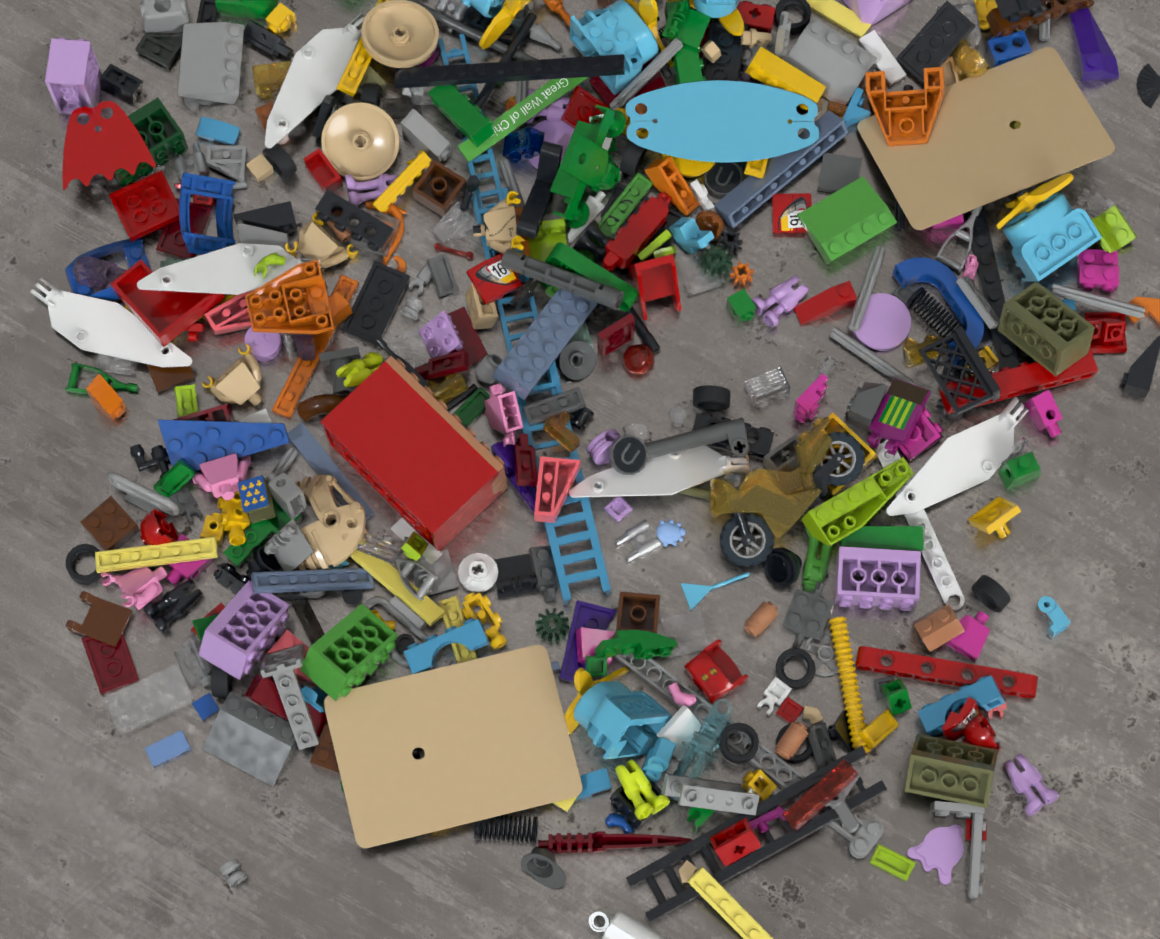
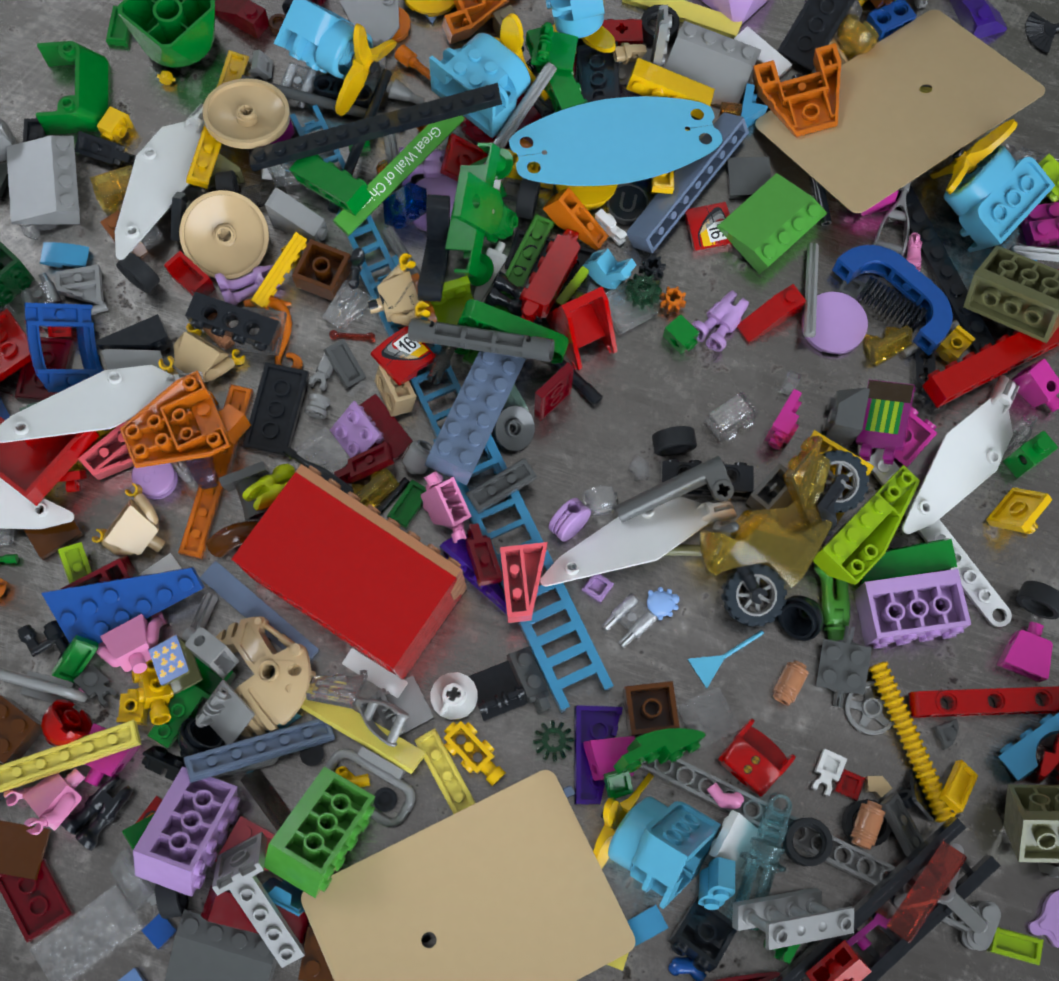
camera: 15 degrees left, 0 degrees up
tan piece [246,154,274,183] -> none
lime piece [253,252,286,278] -> none
lime plate [401,531,429,561] -> none
dark azure arch [403,618,491,674] -> none
clear orange piece [543,412,580,452] -> none
black bush [570,407,594,431] -> none
black tile [609,435,648,475] -> none
neon yellow piece [615,759,670,820] -> none
clear red hair [623,344,654,374] -> none
lime tile [653,245,677,258] -> none
dark orange hair [696,210,724,241] -> none
tan piece [700,41,721,63] -> none
yellow brick [741,769,777,803] -> none
black tyre [776,648,816,688] -> none
light grey axle [830,327,914,384] -> none
green brick [881,679,912,715] -> none
nougat slope [913,602,965,652] -> none
black fence [919,326,1000,416] -> none
light grey tile [956,276,1000,329] -> none

